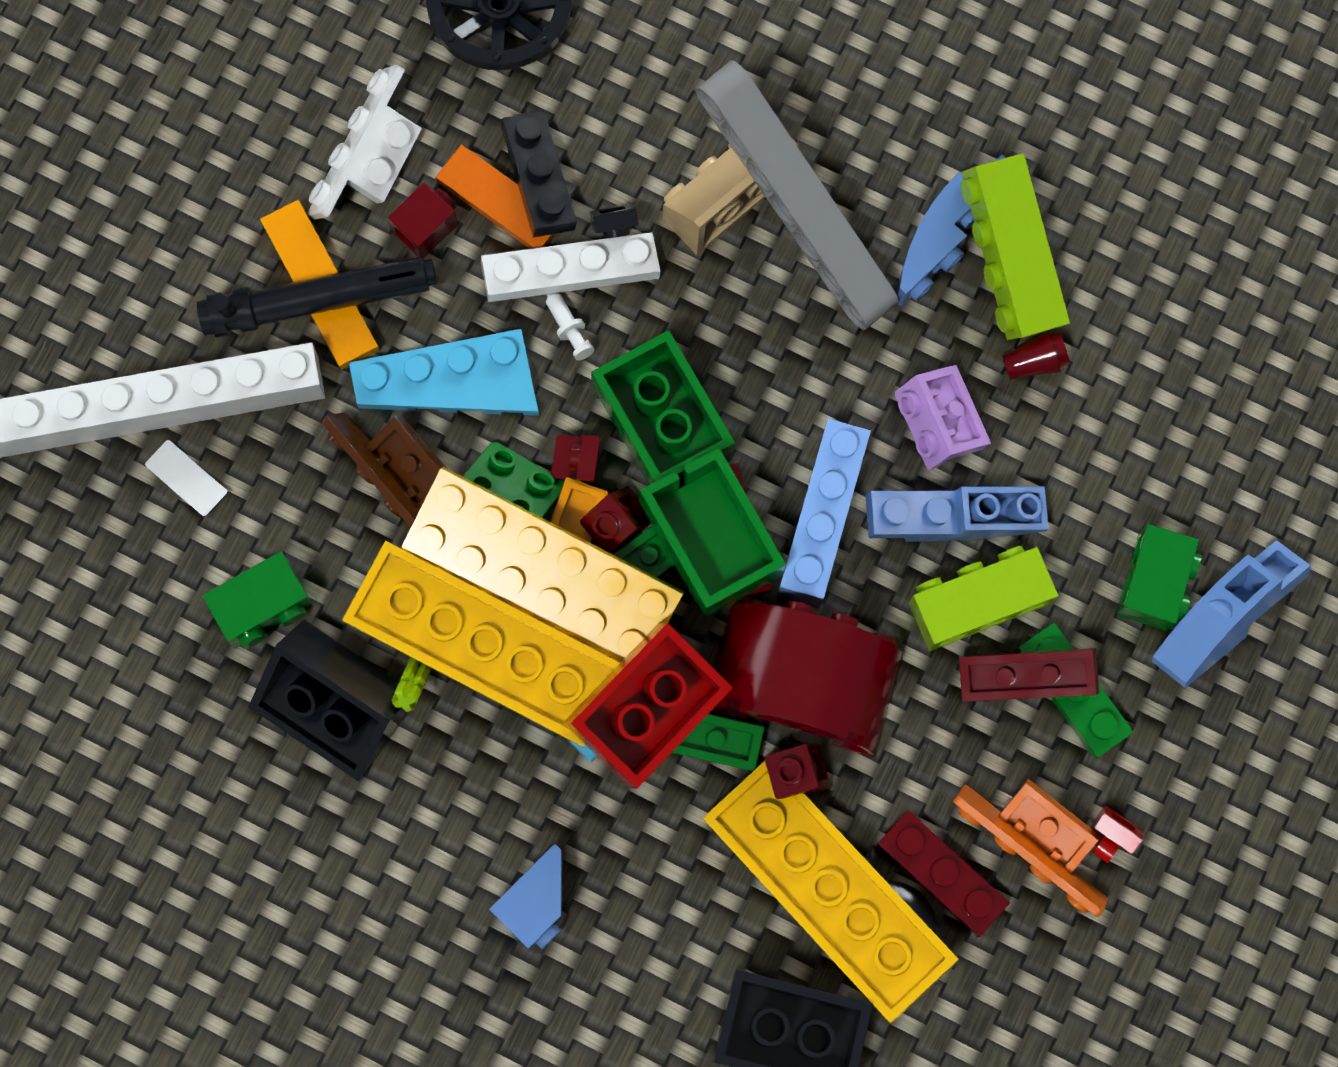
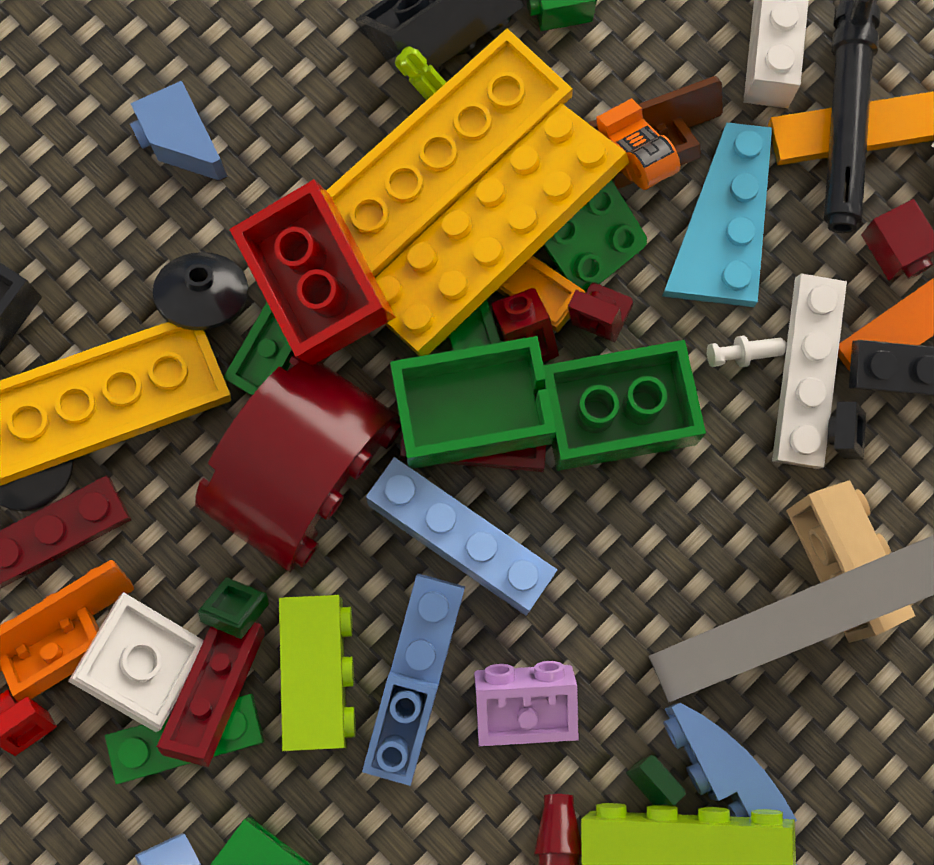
camera: 110 degrees right, 0 degrees up
dark red bracket [765,743,832,799] -> none
none -> white tile [68,592,204,732]
none -> black dish [153,252,248,330]
none -> dark green tile [198,577,269,639]
none -> orange leg [596,98,681,190]
none -> dark green tile [626,755,686,807]

